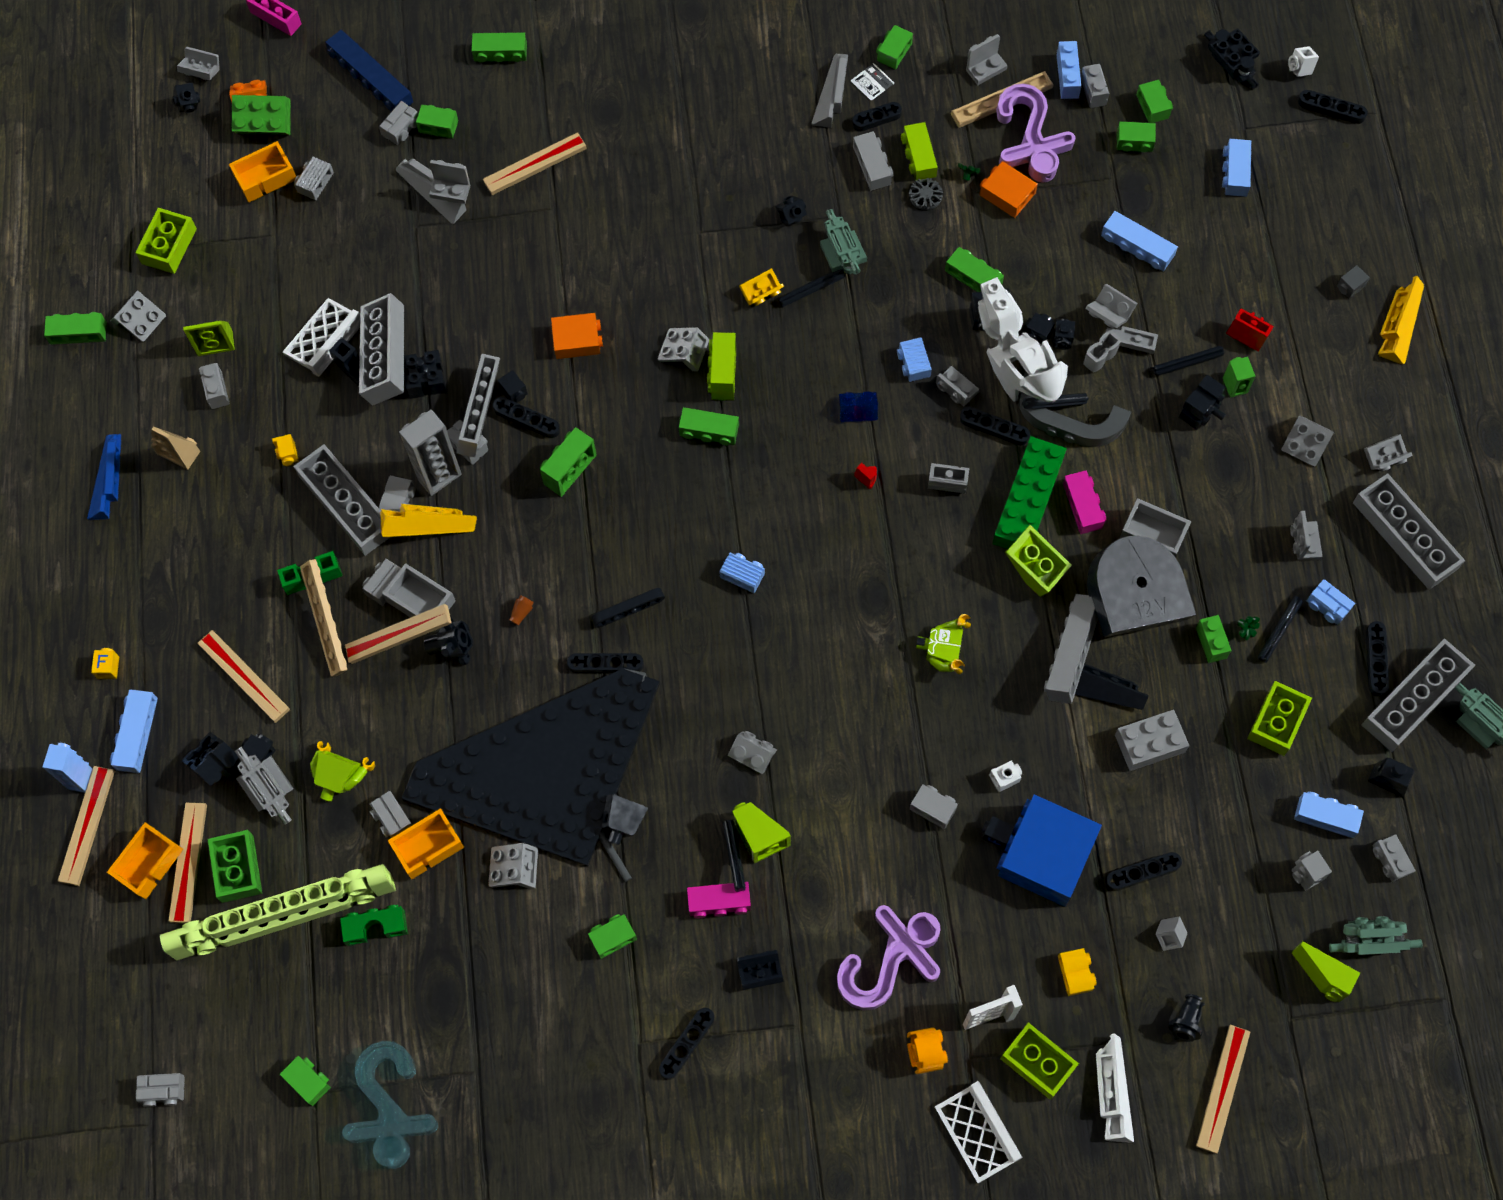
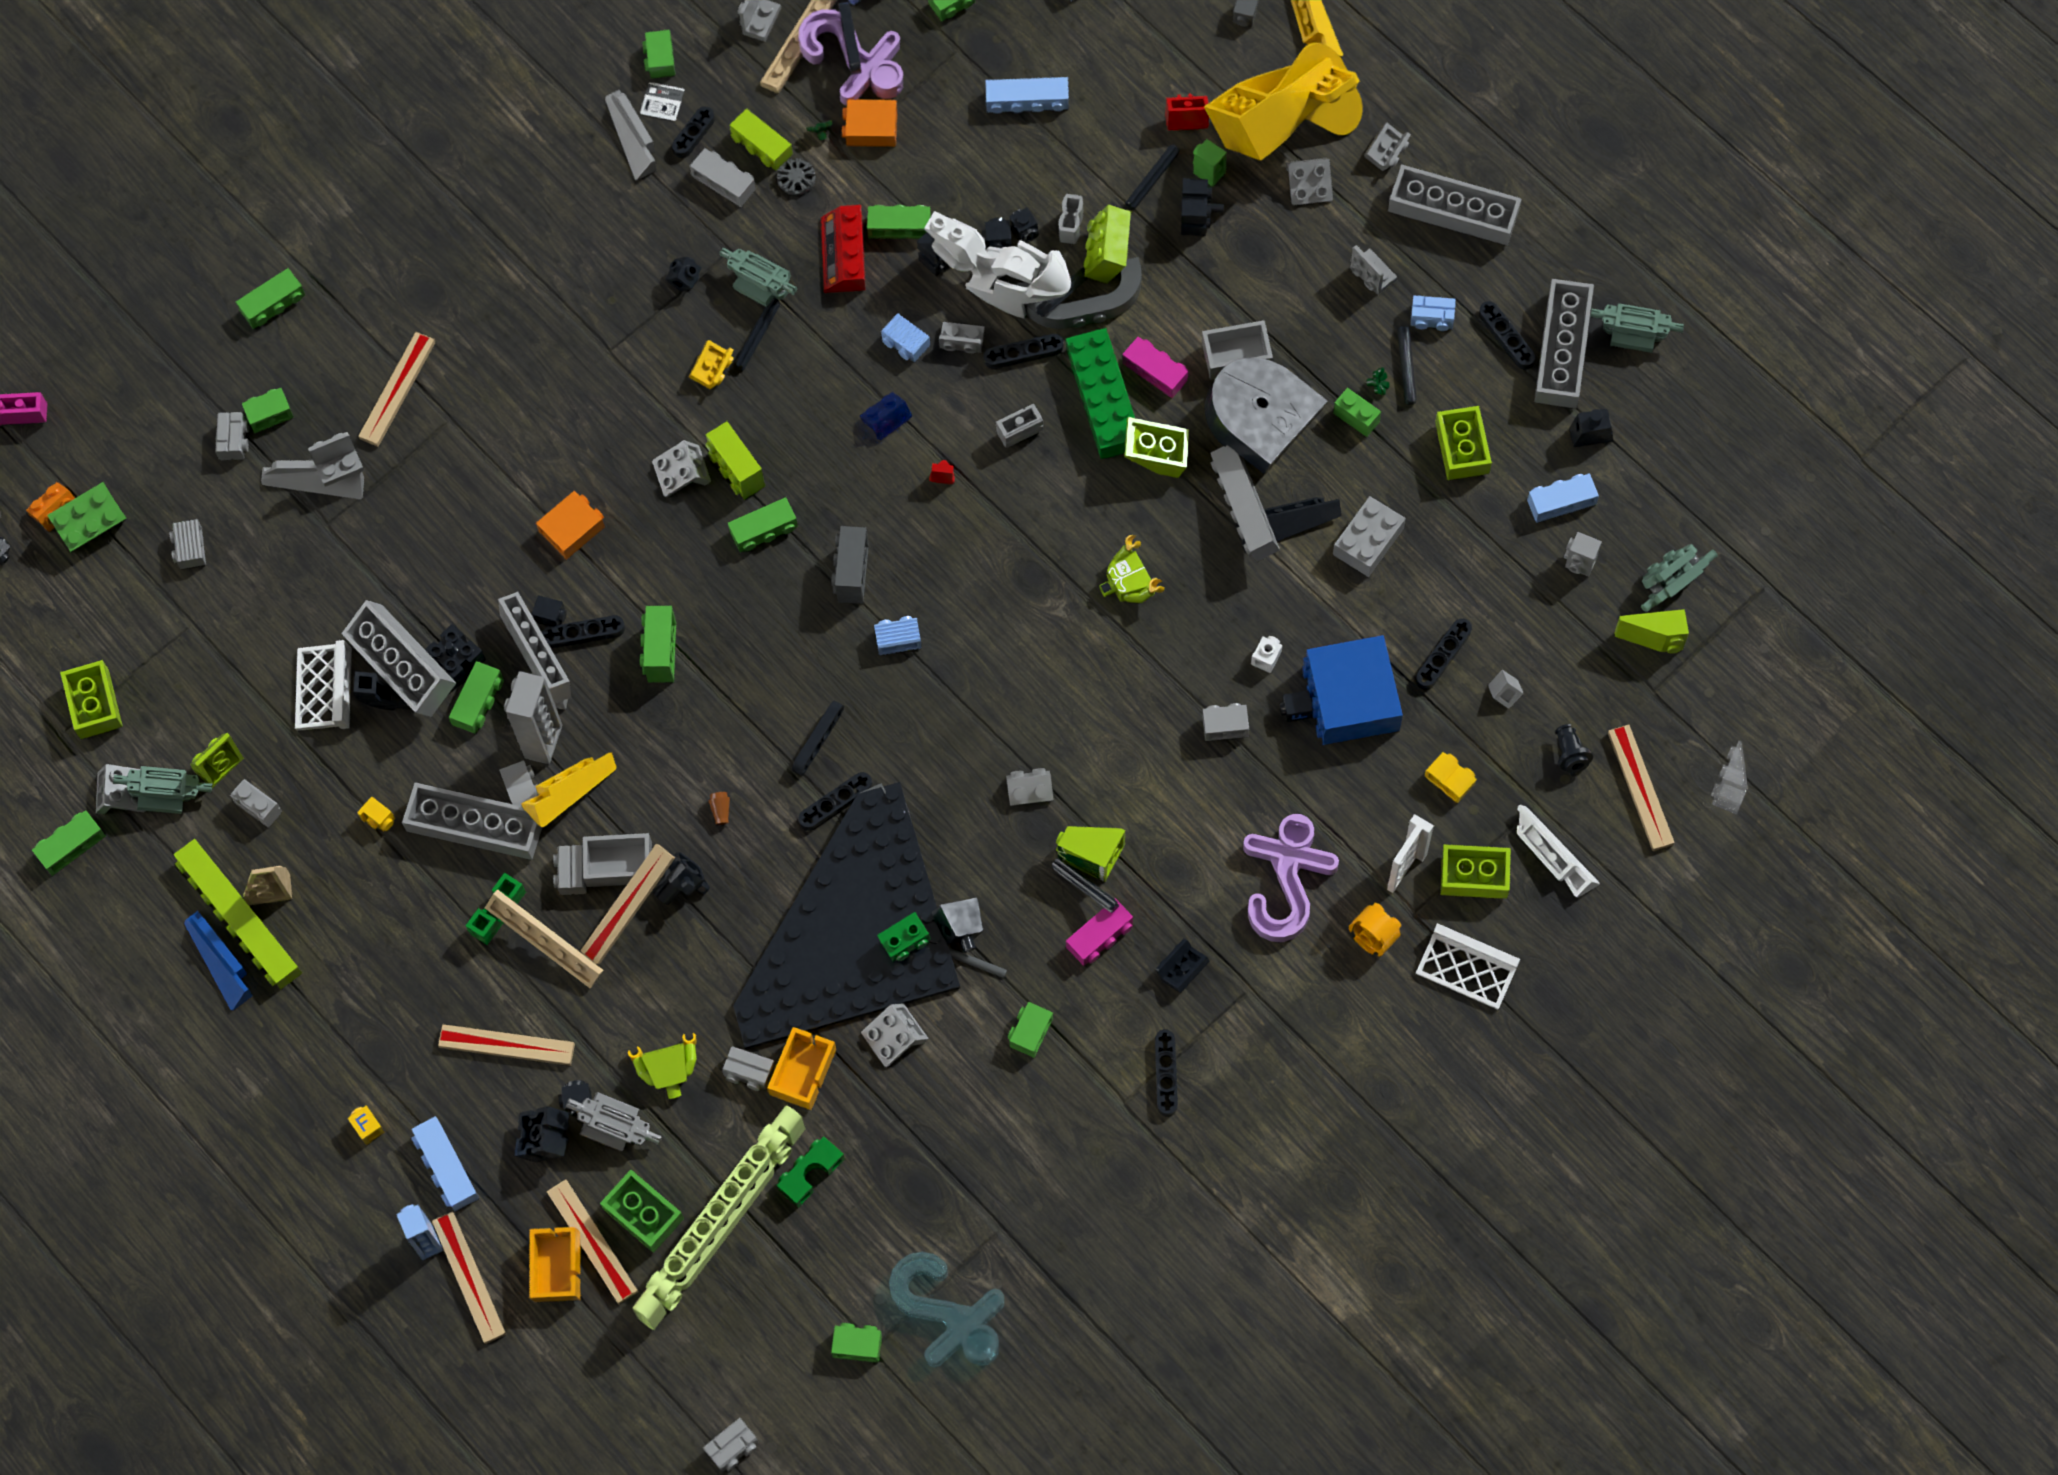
camera: 35 degrees left, 0 degrees up
light orange piece [229,141,296,202] -> none
dark blue brick [325,30,413,111] -> none
light grey bracket [1085,284,1138,328] -> none
light grey hinge [1105,326,1158,354] -> none
light grey bracket [1372,835,1416,882] -> none
none -> sand green piece [113,766,212,814]
none -> lime brick [173,839,302,990]
none -> bright green brick [449,661,504,734]
none -> red slope [821,205,866,293]
none -> dark grey brick [832,526,869,604]
none -> black beam [838,2,862,75]
none -> green brick [877,912,931,962]
none -> lime brick [1084,205,1131,283]
none -> yellow brick [1204,43,1362,160]
none -> clear slope [1711,741,1748,815]

